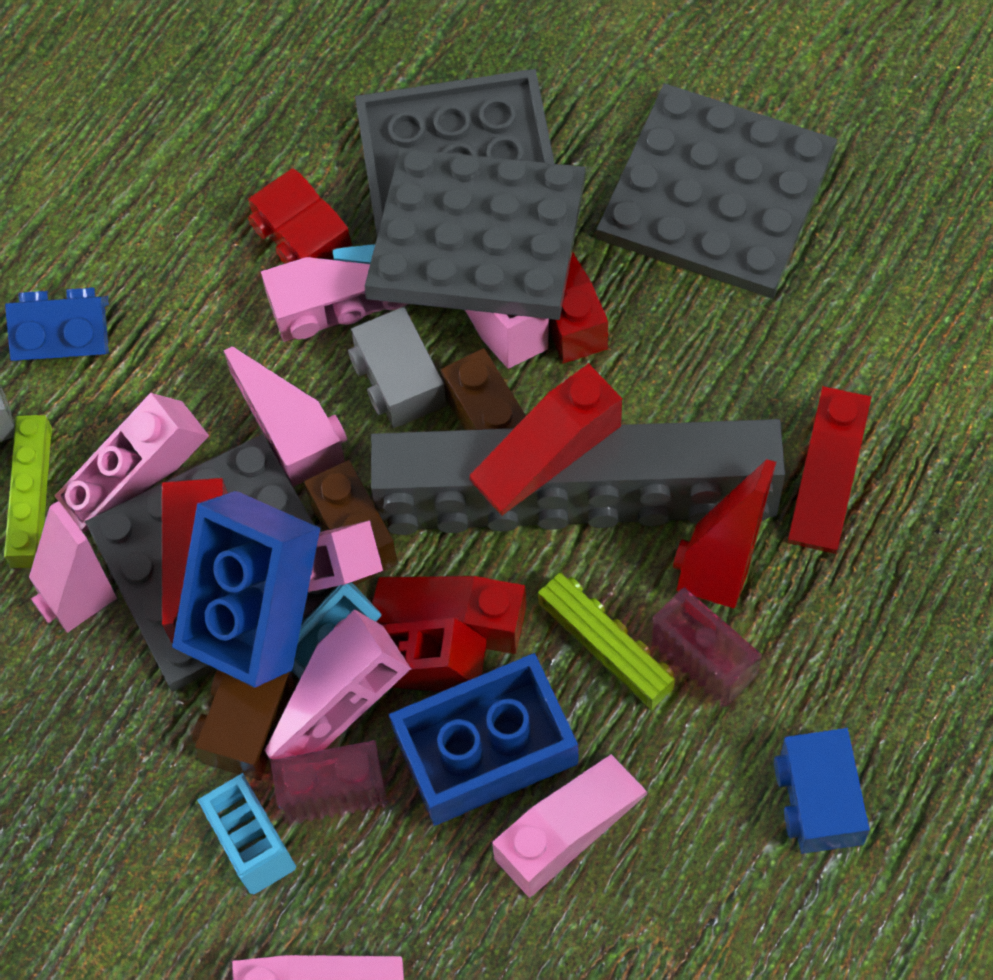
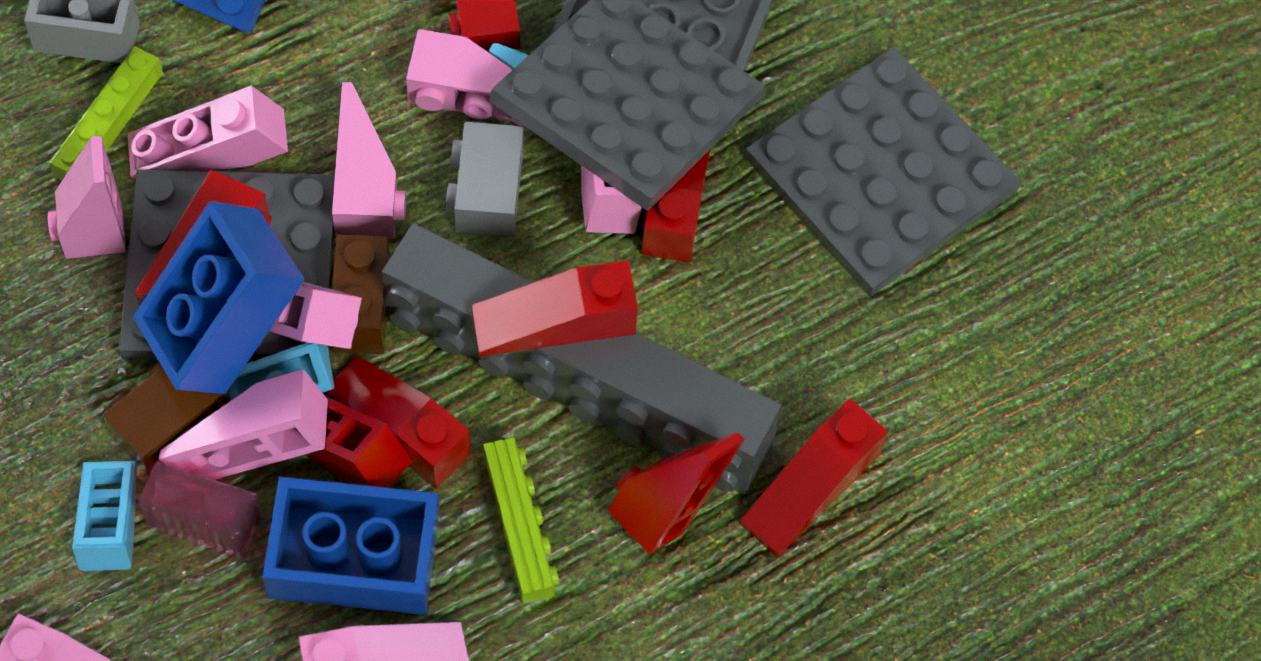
camera: 20 degrees right, 0 degrees up
reddish brown brick [441,348,526,430] -> none
clear pink brick [651,587,762,707] -> none

